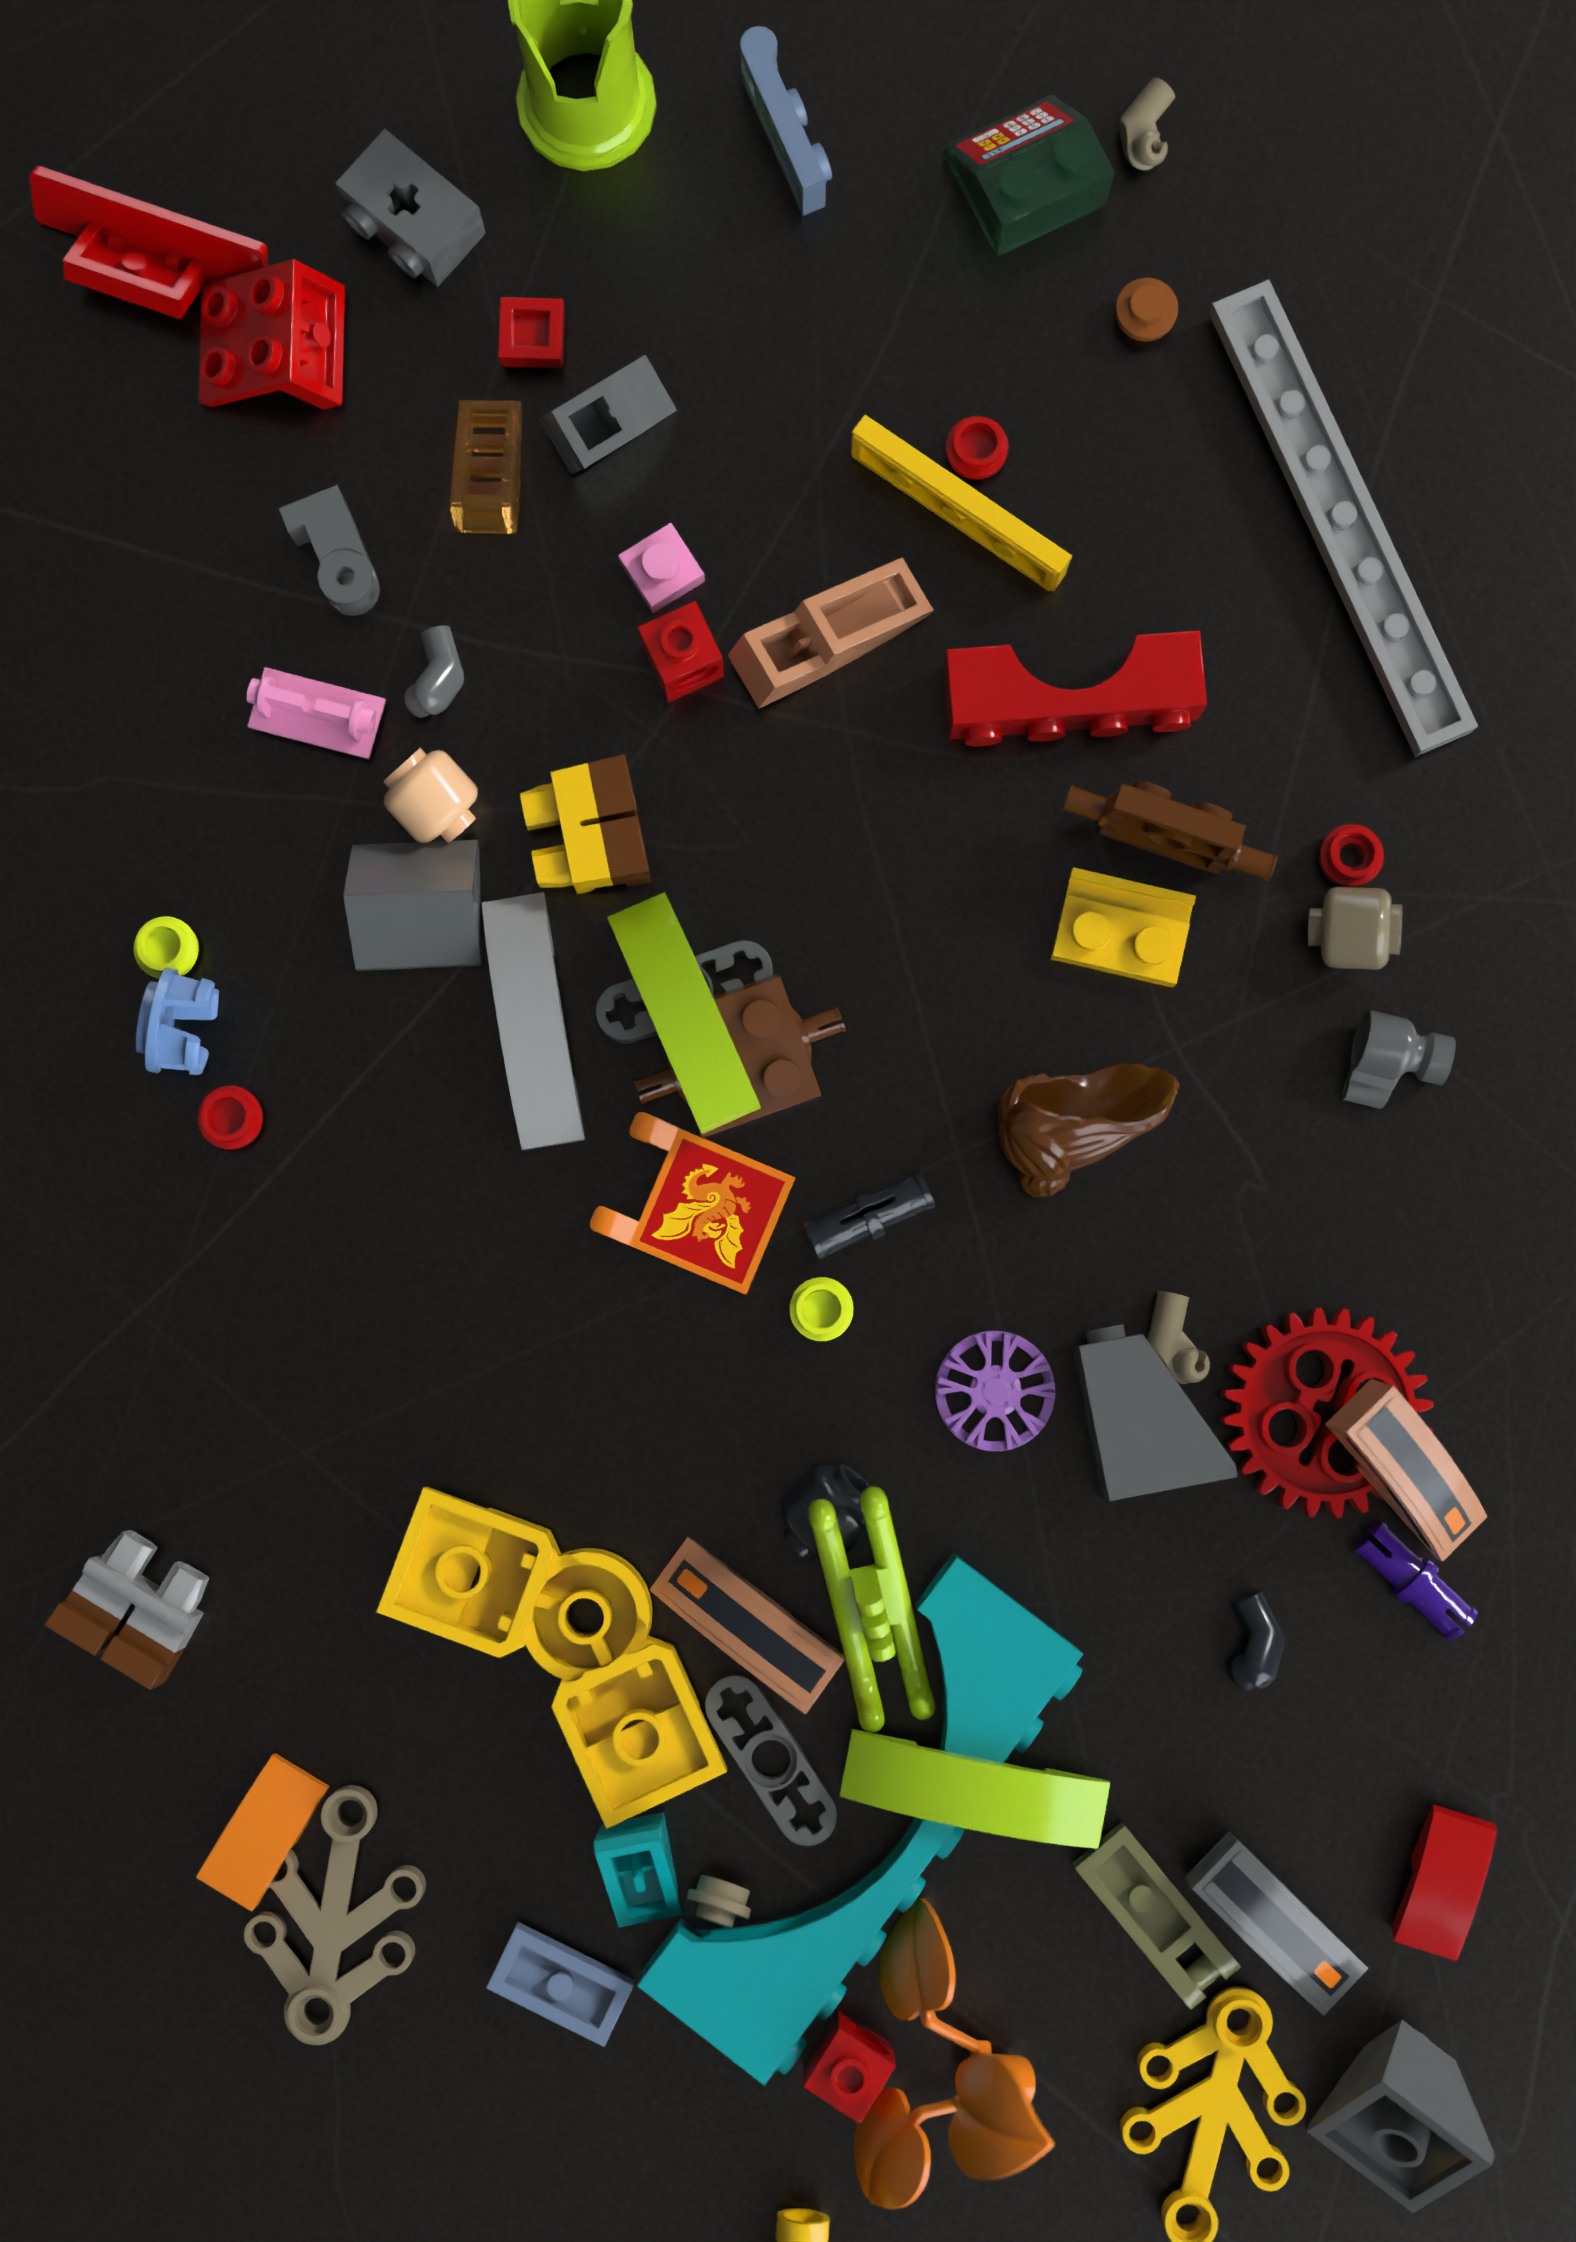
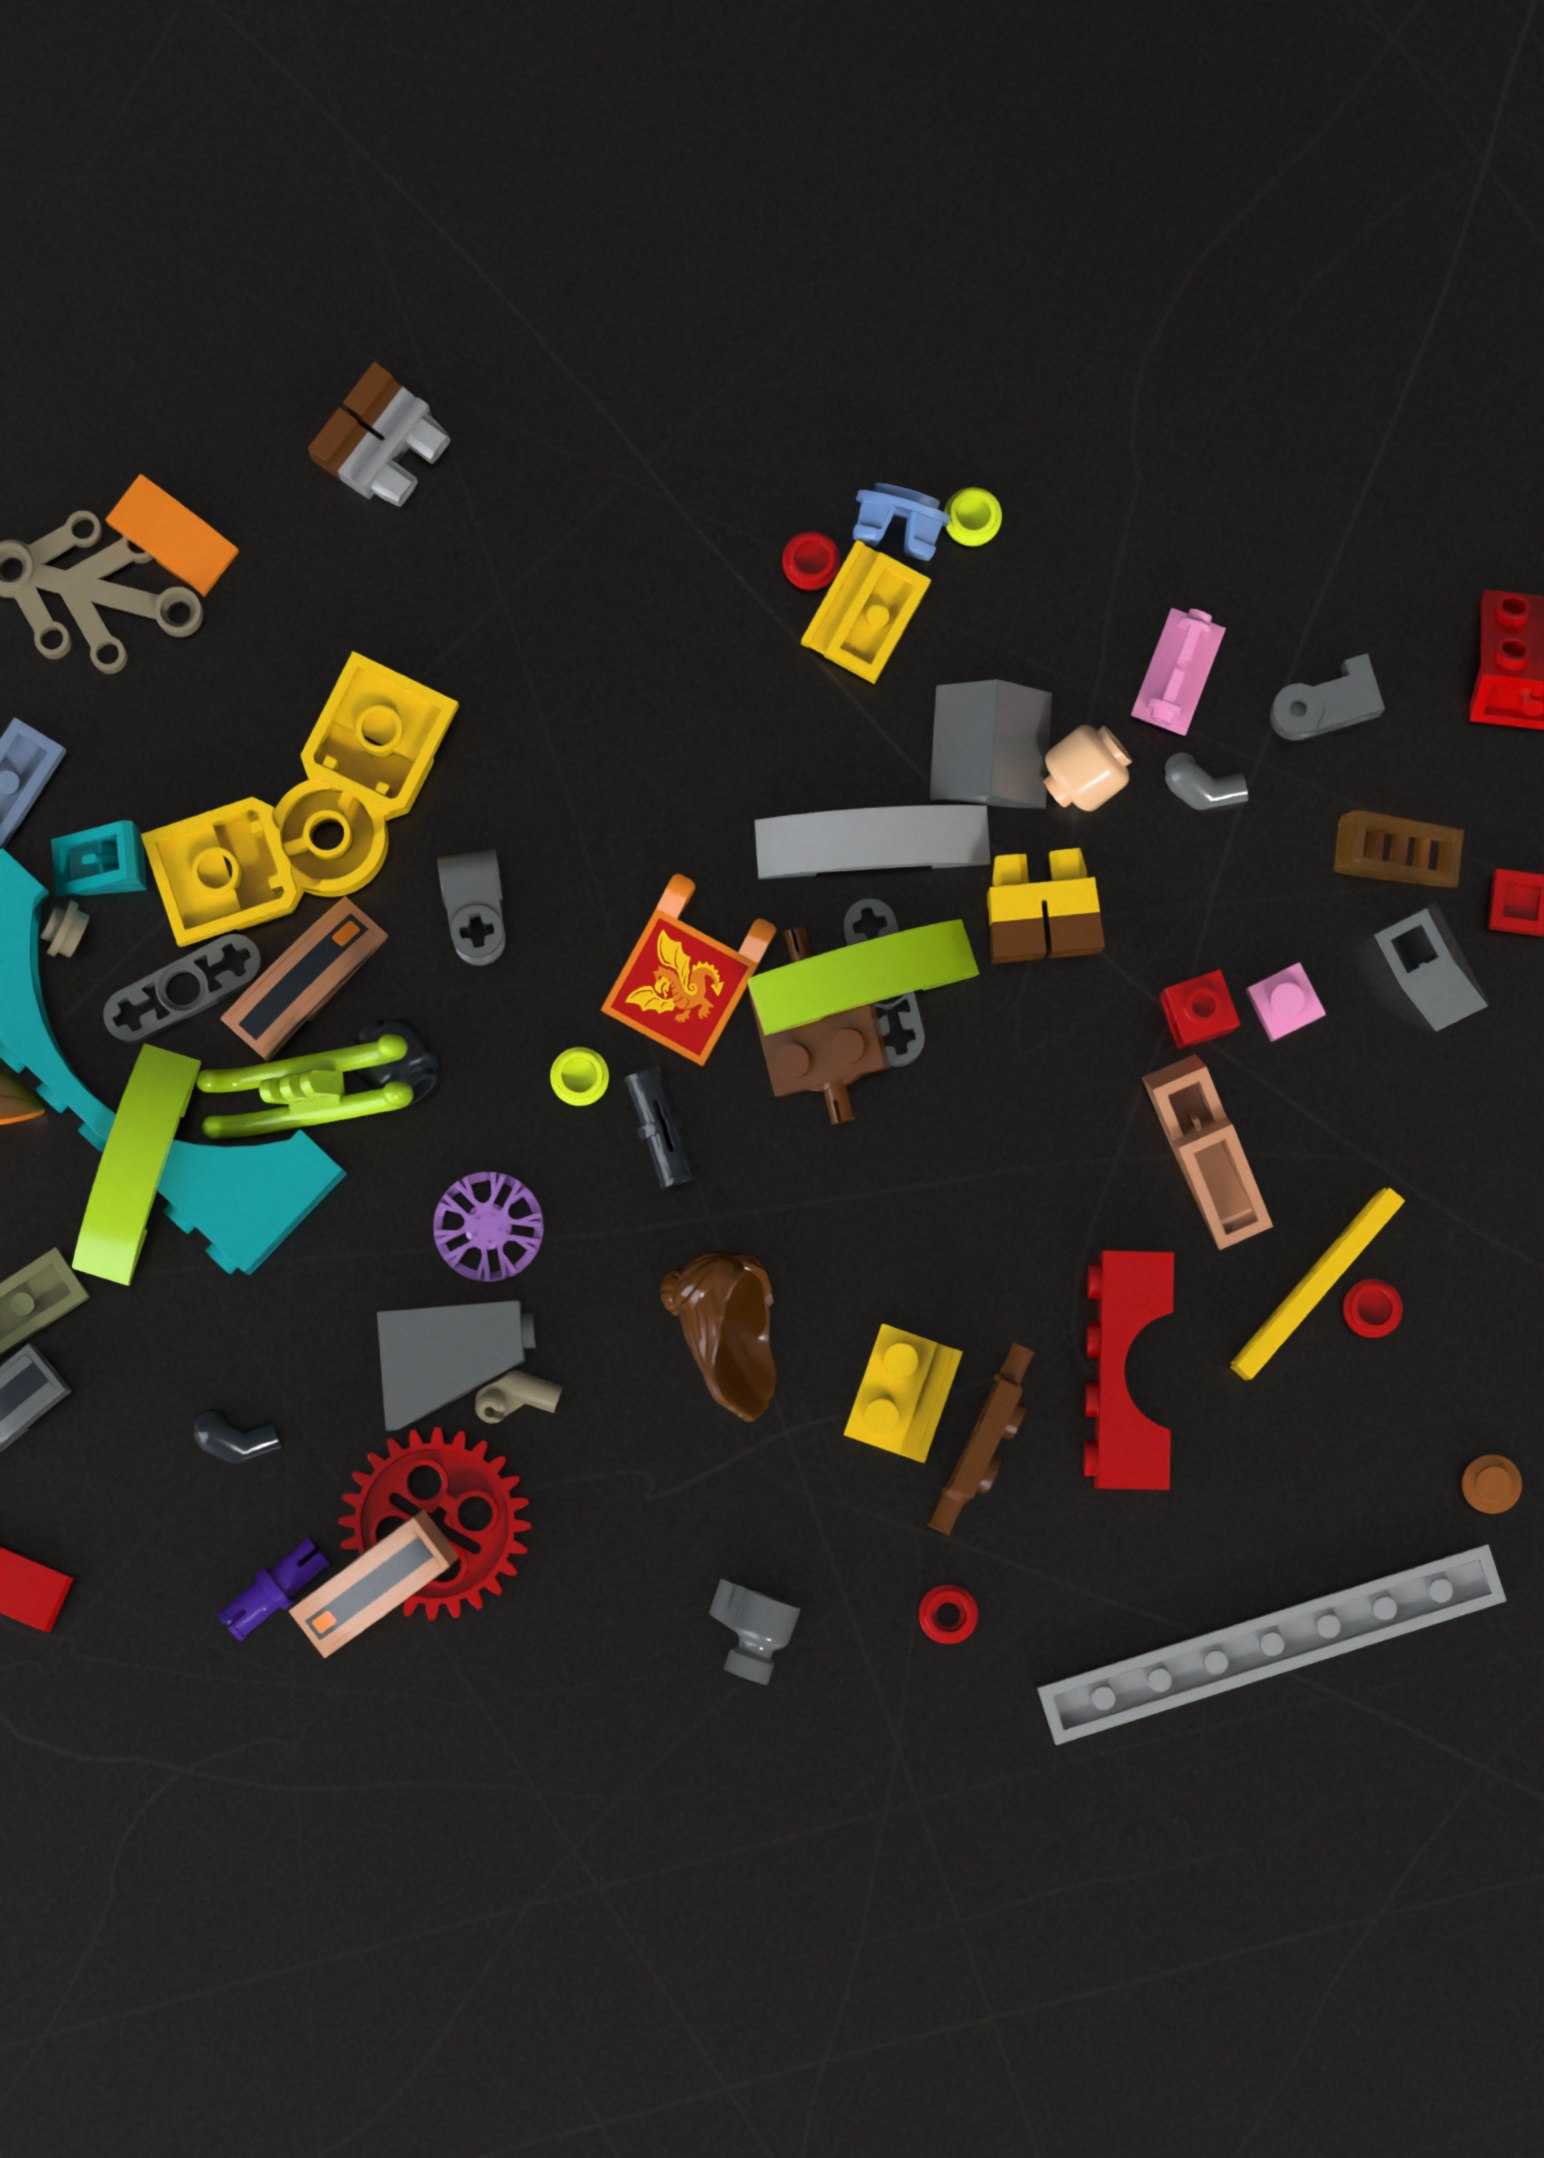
camera: 90 degrees right, 0 degrees up
dark tan head [1308,887,1402,970] -> none
none -> dark grey piece [437,849,506,966]
none -> yellow plate [801,539,931,684]

